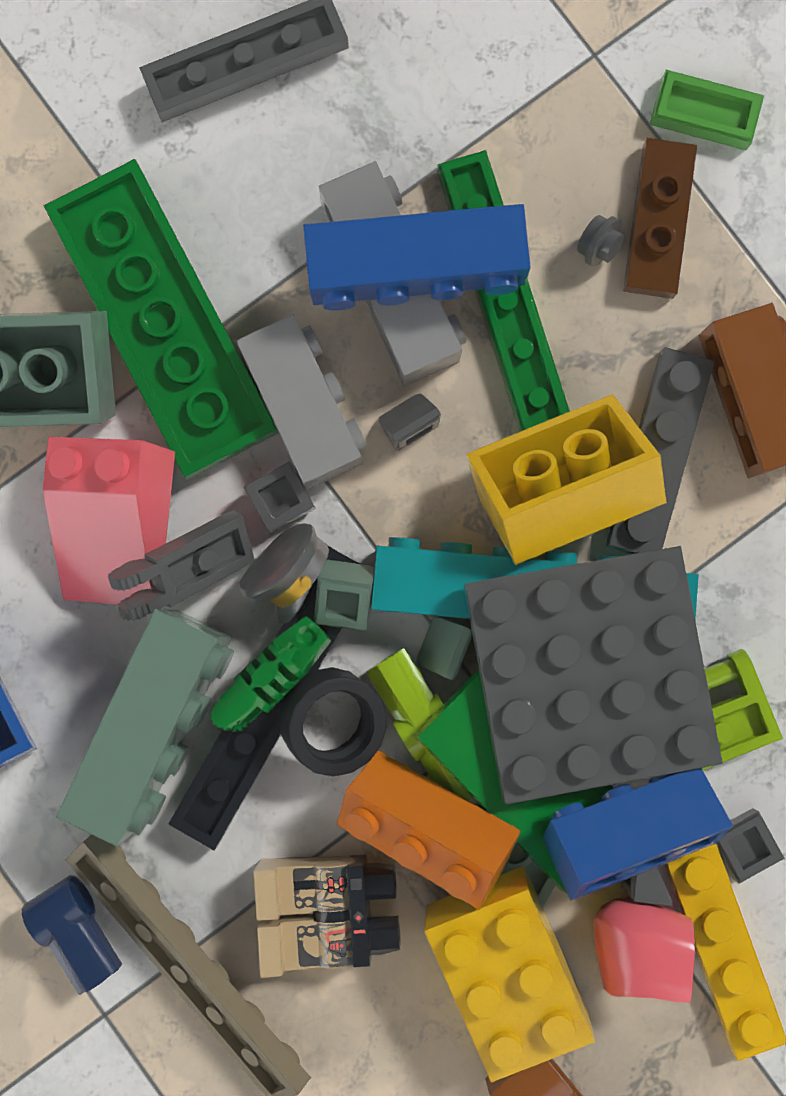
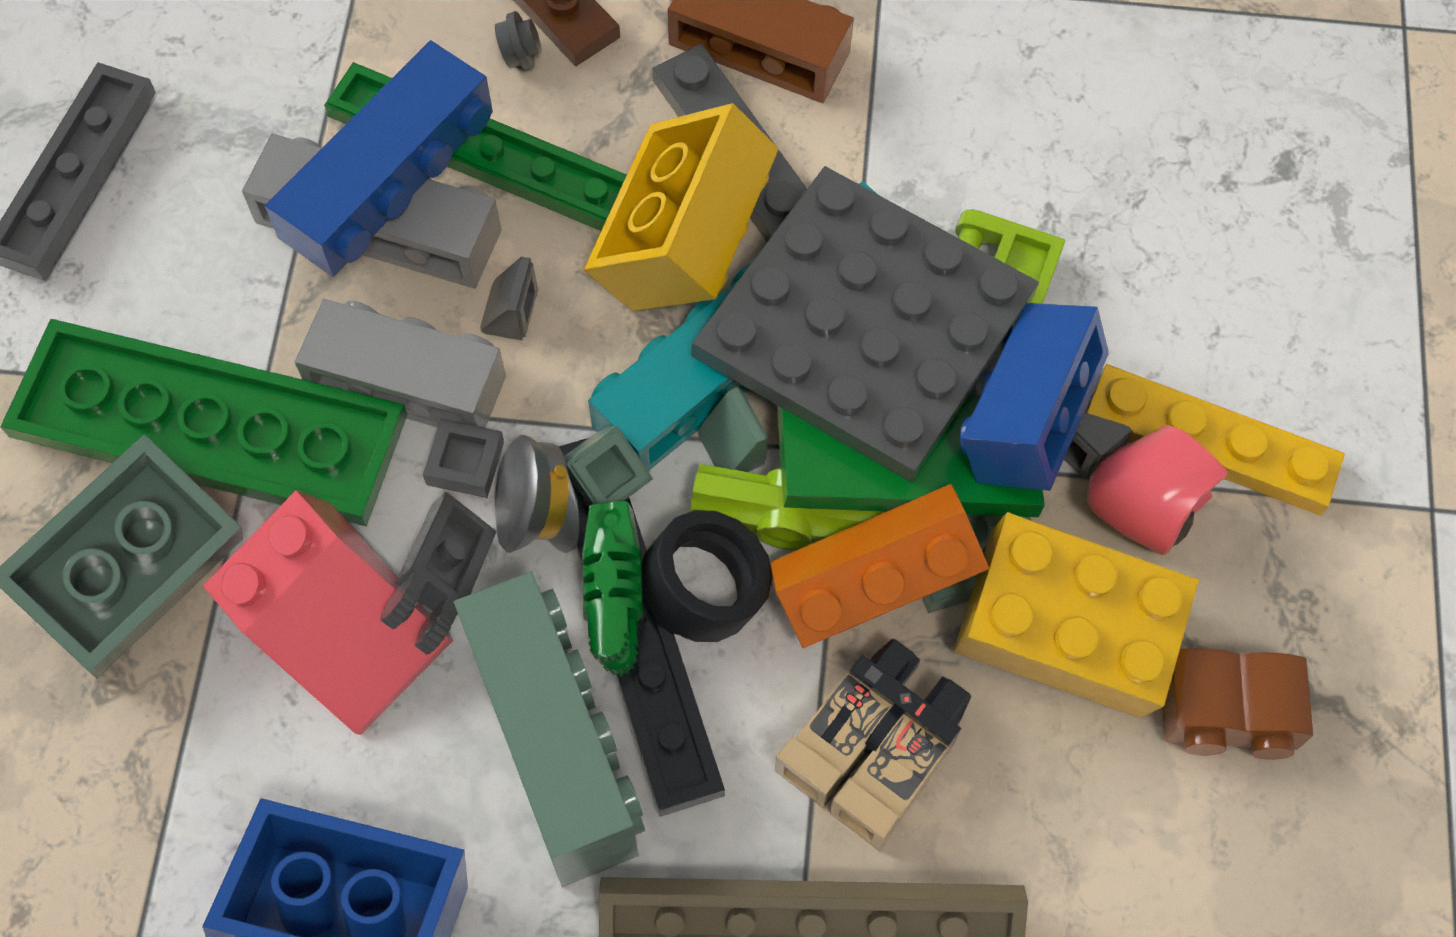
camera: 50 degrees left, 20 degrees down
dark grey tile [717,808,785,884] -> none

